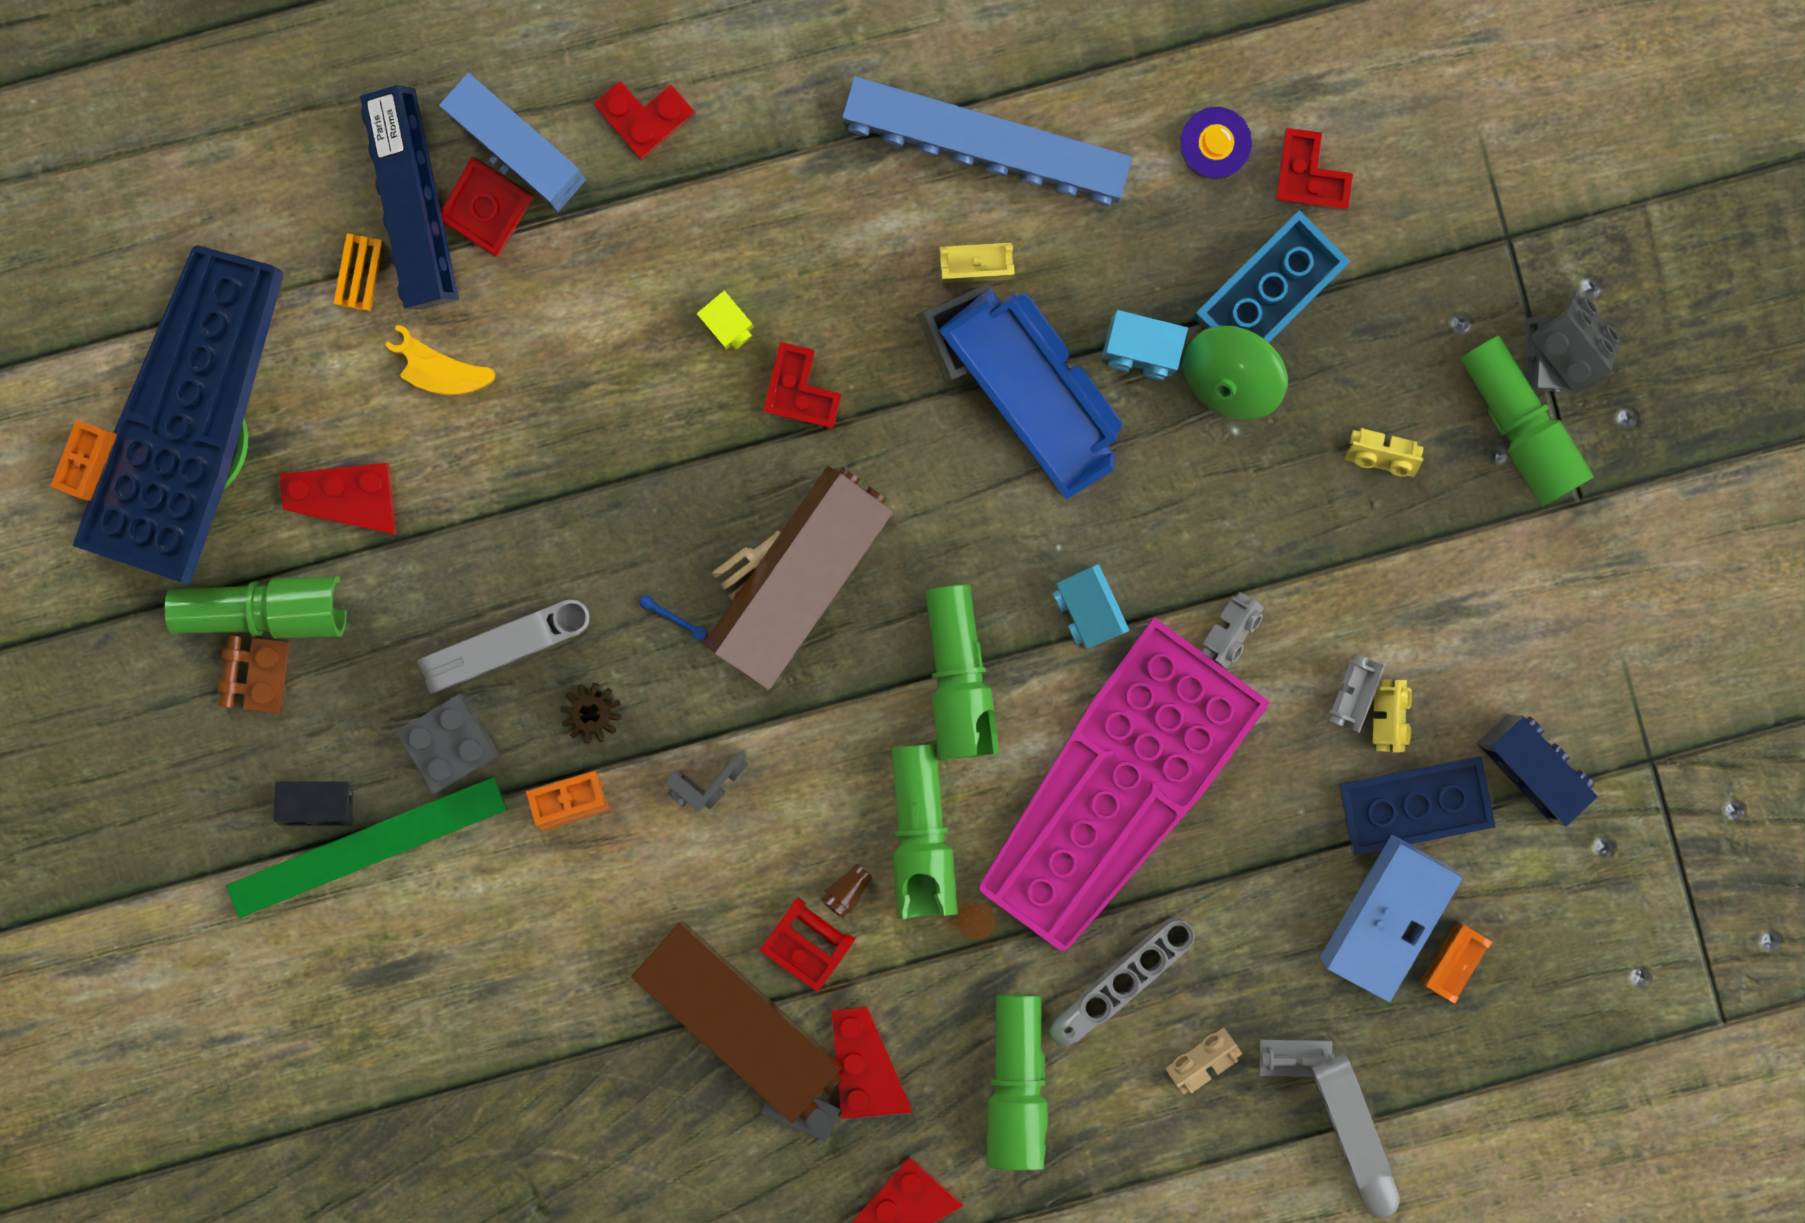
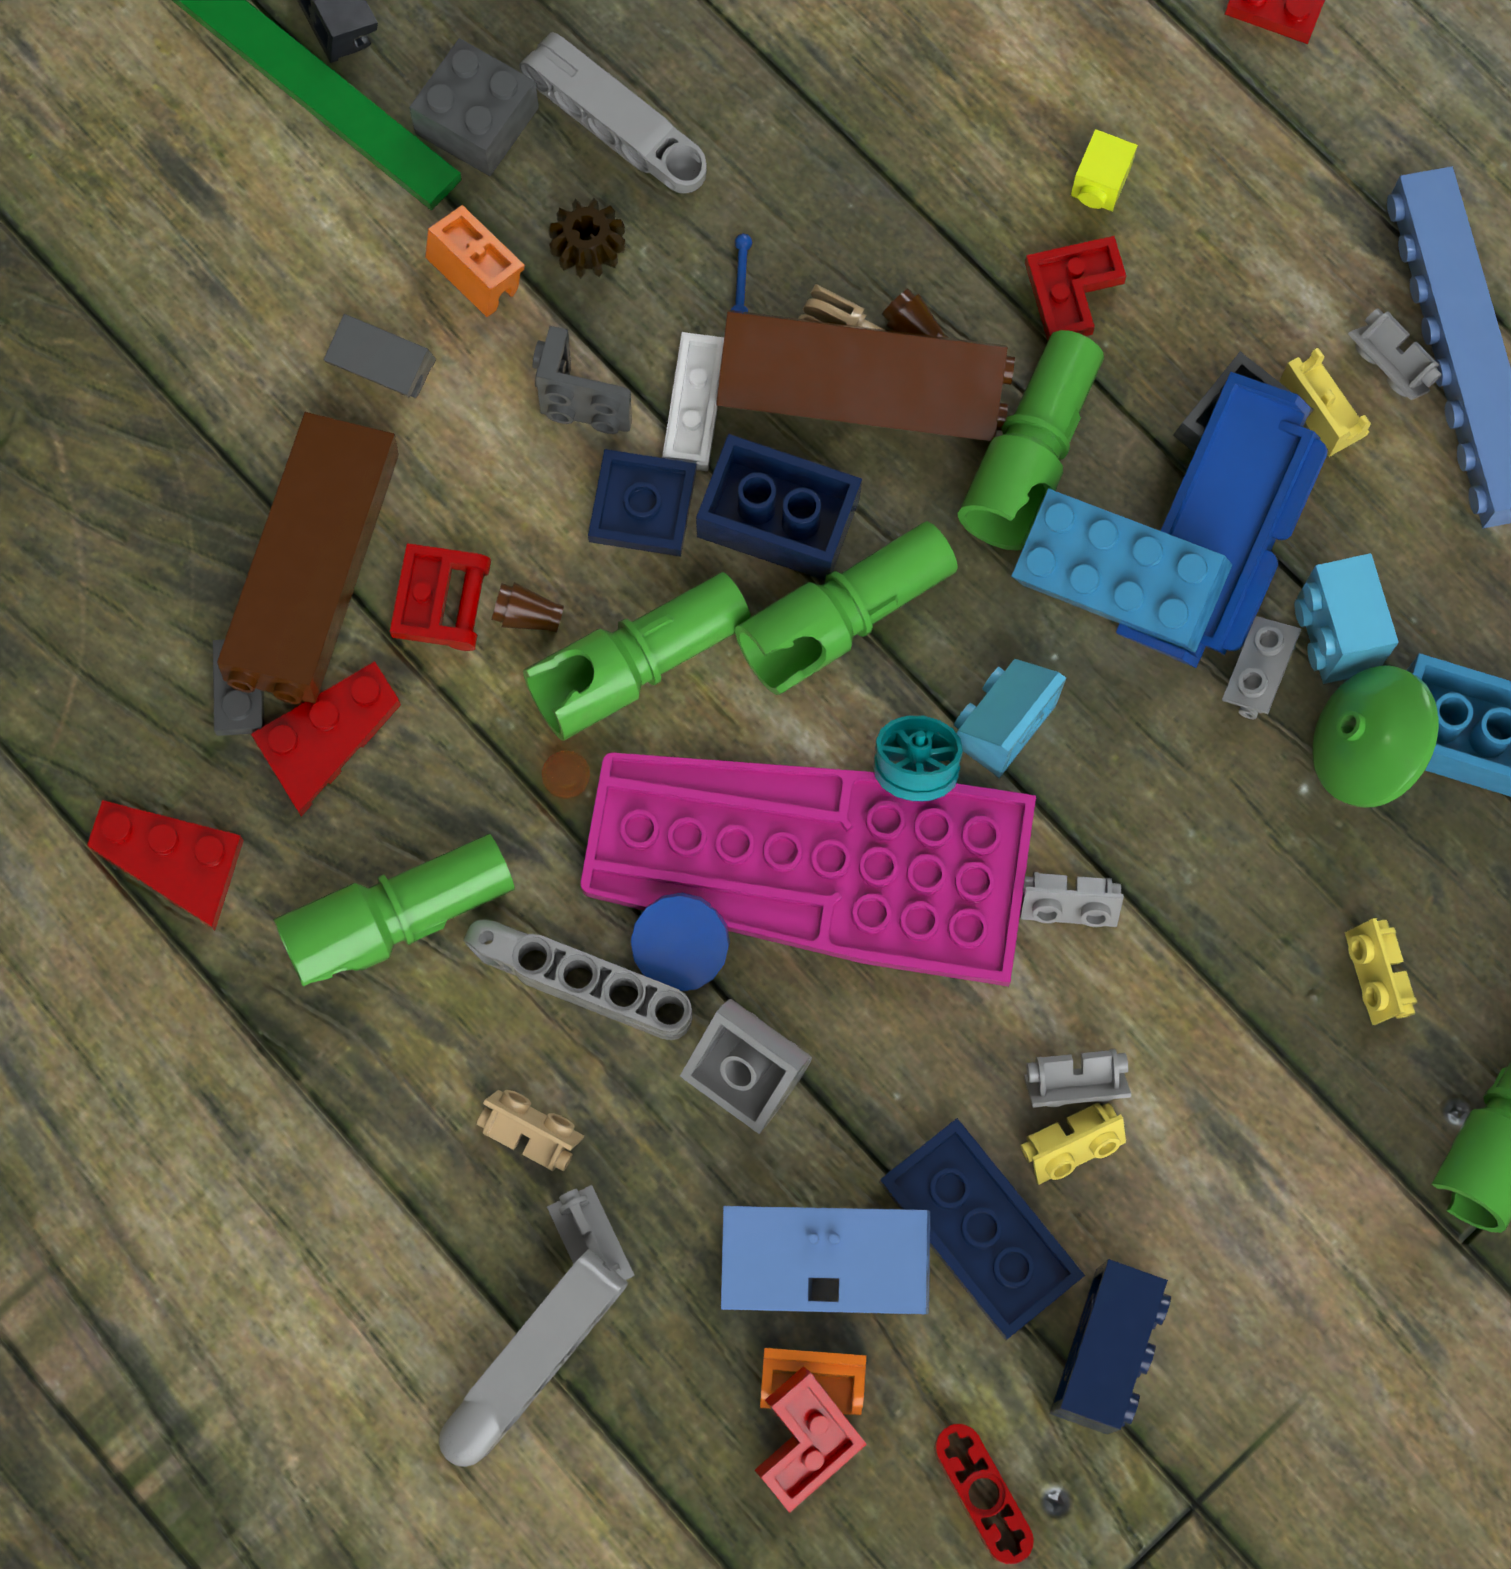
camera: 60 degrees right, 15 degrees down
none -> dark grey hinge [323,314,436,398]
none -> dark blue plate [588,449,697,557]
none -> blue tile [631,893,730,991]
none -> white tile [662,332,724,471]
none -> light grey brick [680,999,812,1134]
none -> dark blue brick [696,434,862,581]
none -> plate [754,1366,867,1513]
none -> teal wheel [873,716,963,801]
none -> reddish brown cone [882,289,949,338]
none -> red beam [934,1424,1034,1564]
none -> bright green piece [958,330,1104,551]
none -> dark azure brick [1011,488,1232,653]
none -> light grey hinge [1222,616,1301,720]
none -> light grey hinge [1348,308,1442,400]

